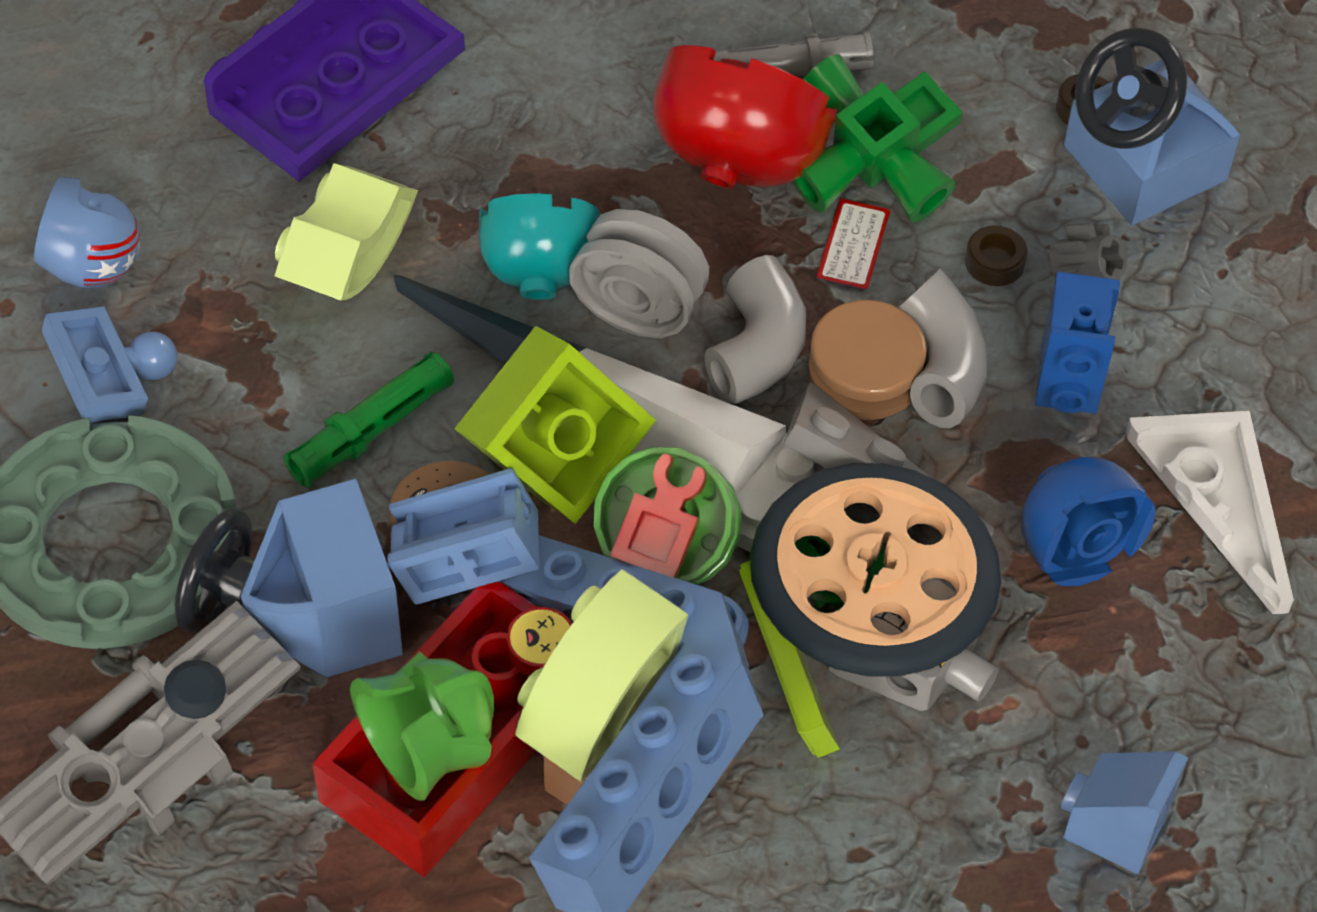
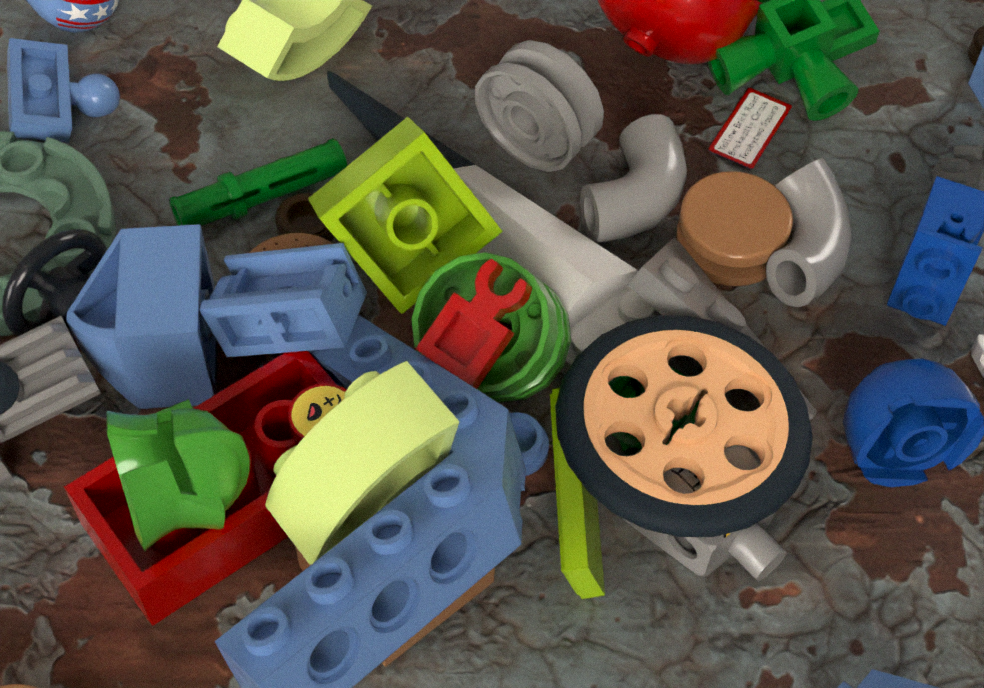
camera: 15 degrees right, 0 degrees up
teal cylinder [478,193,601,300] -> none
dark brown tile [965,225,1027,286] -> none
none -> dark brown tile [275,193,335,242]

